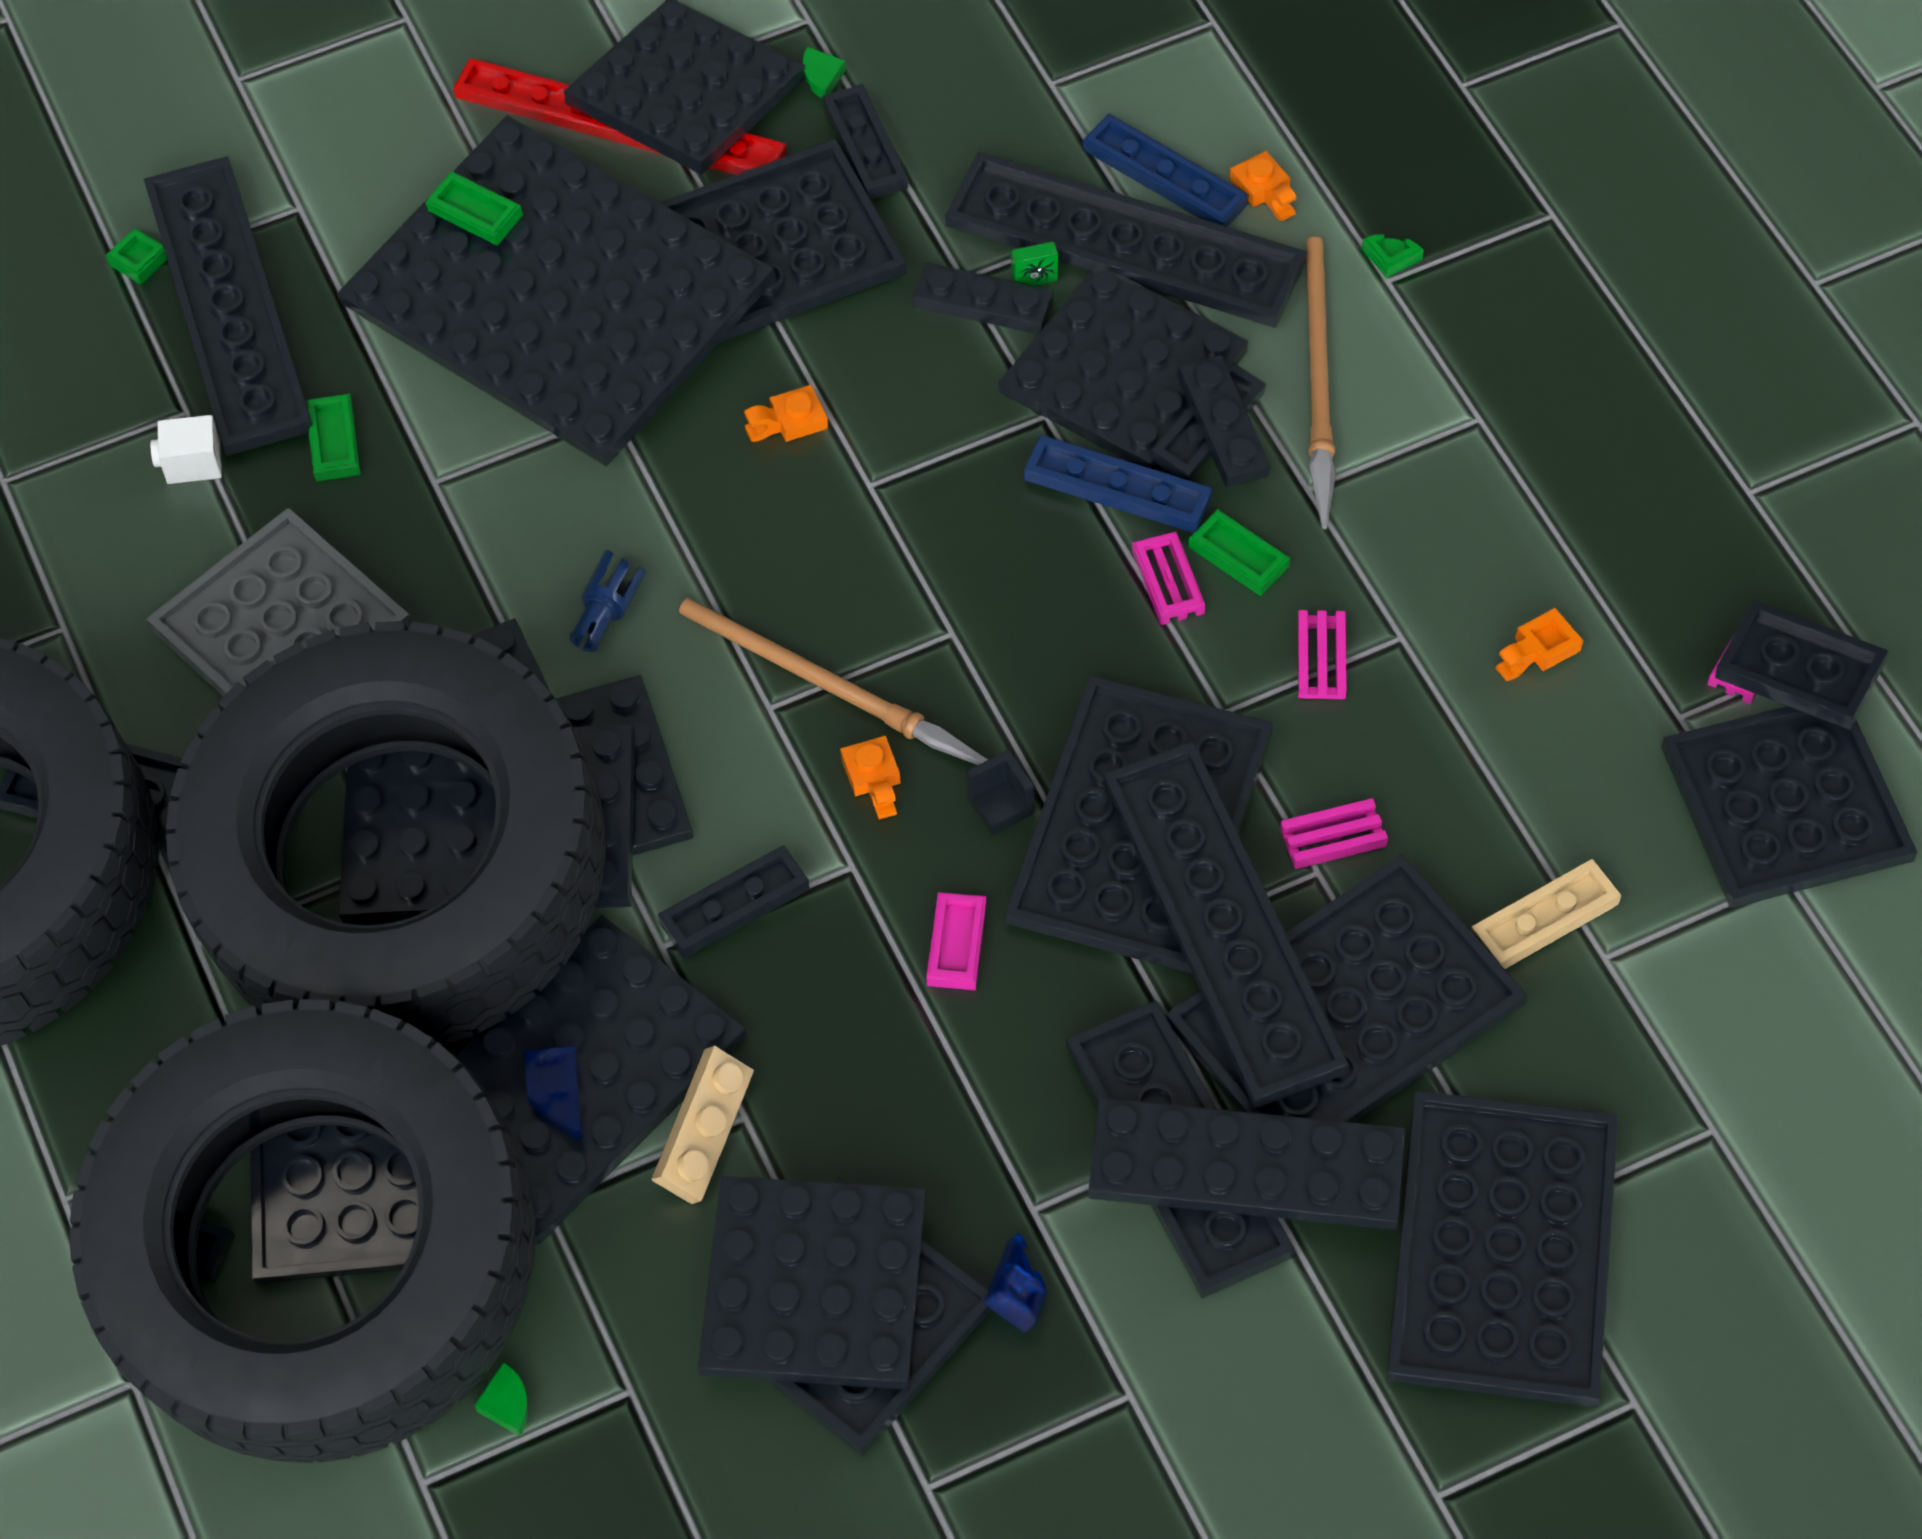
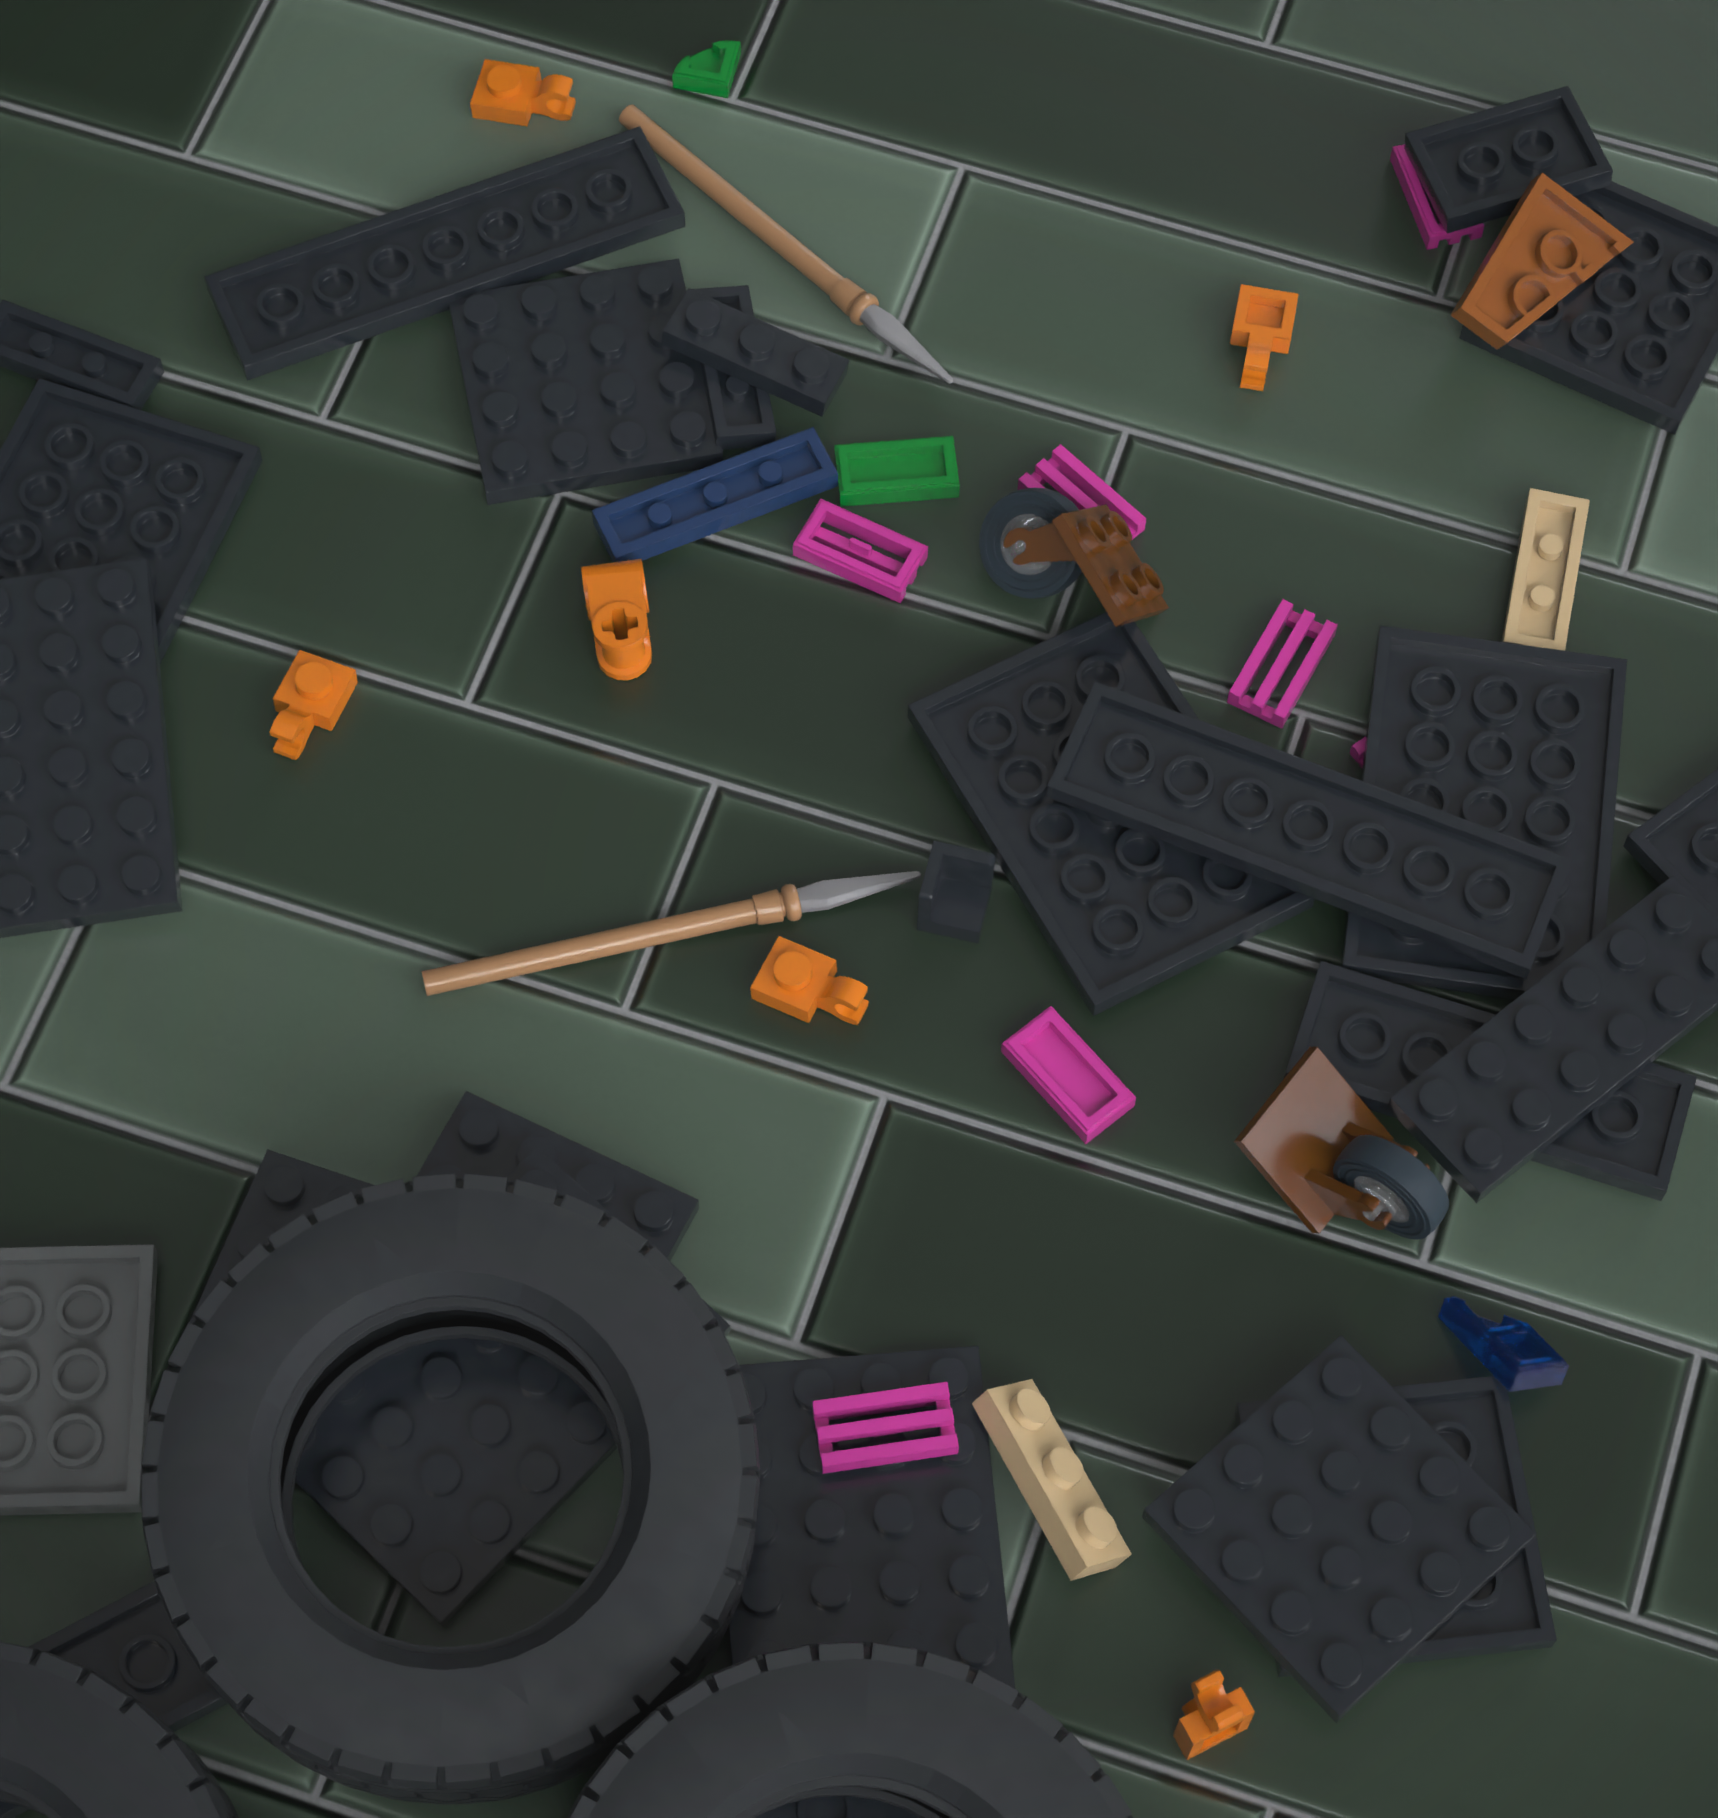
camera: 50 degrees left, 5 degrees up
clear blue tile [524,1046,582,1138] -> none
dark blue arm [570,550,646,652] -> none
black plate [658,845,810,959] -> none
black plate [913,262,1053,334] -> none
green tile [1011,242,1058,286] -> none
dark blue tile [1083,114,1249,227] -> none
none -> orange piece [581,559,652,680]
none -> dark pink tile [812,1382,959,1474]
none -> plate [979,487,1169,627]
none -> orange plate [1173,1669,1255,1760]
none -> reddish brown plate [1234,1047,1449,1240]
none -> dark orange wing [1451,173,1634,350]

